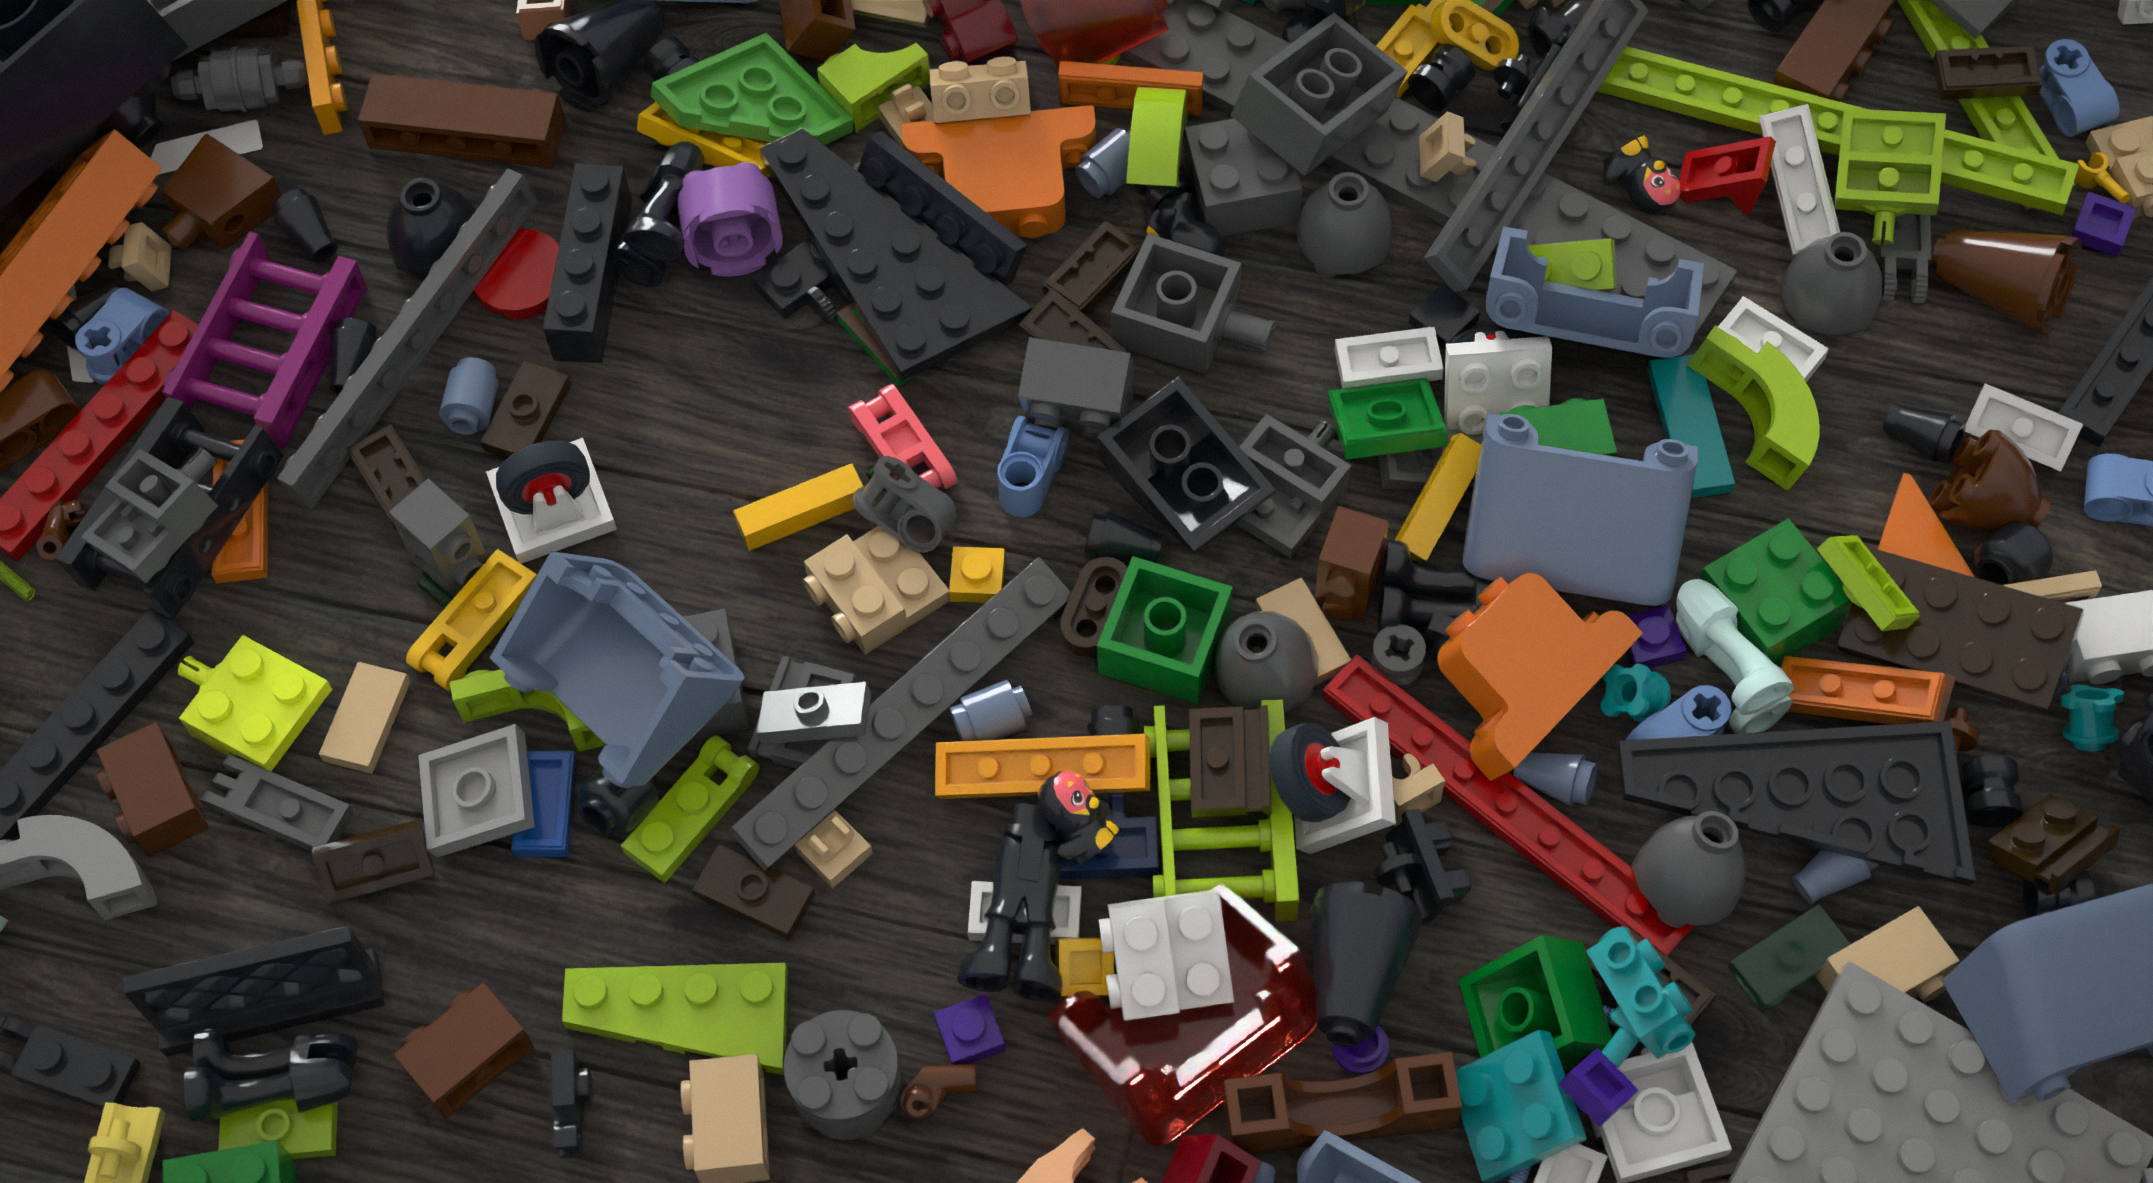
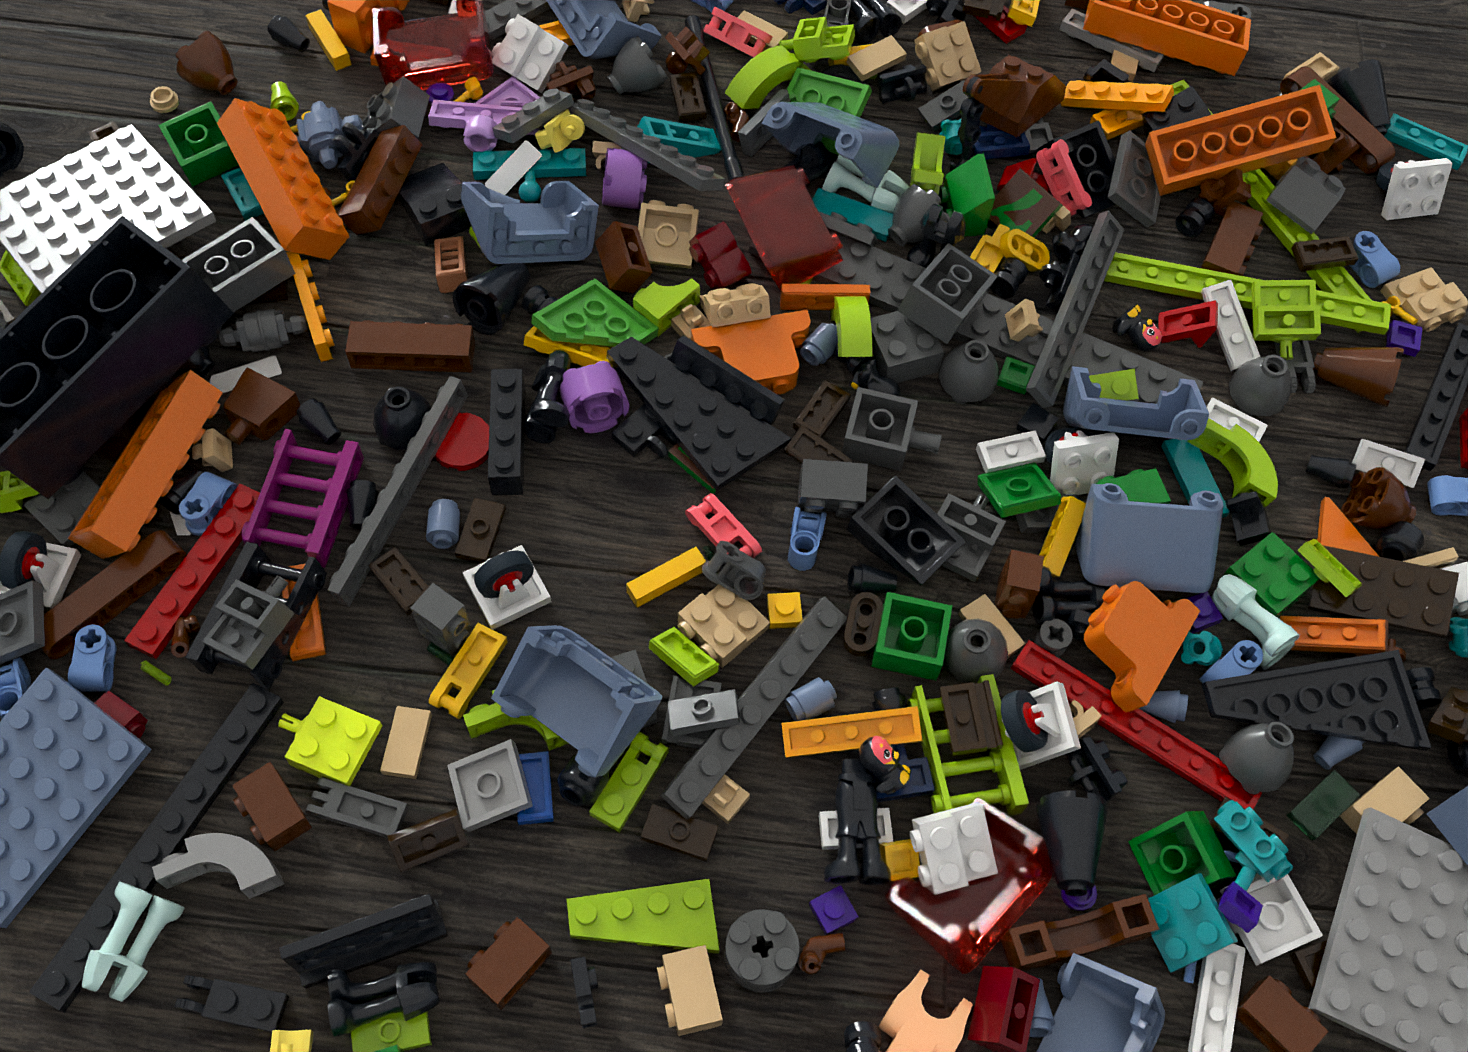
camera: 15 degrees left, 0 degrees up
none -> lime plate [649,627,719,687]
none -> green tile [997,357,1035,395]
none -> black bracket [1225,492,1271,546]

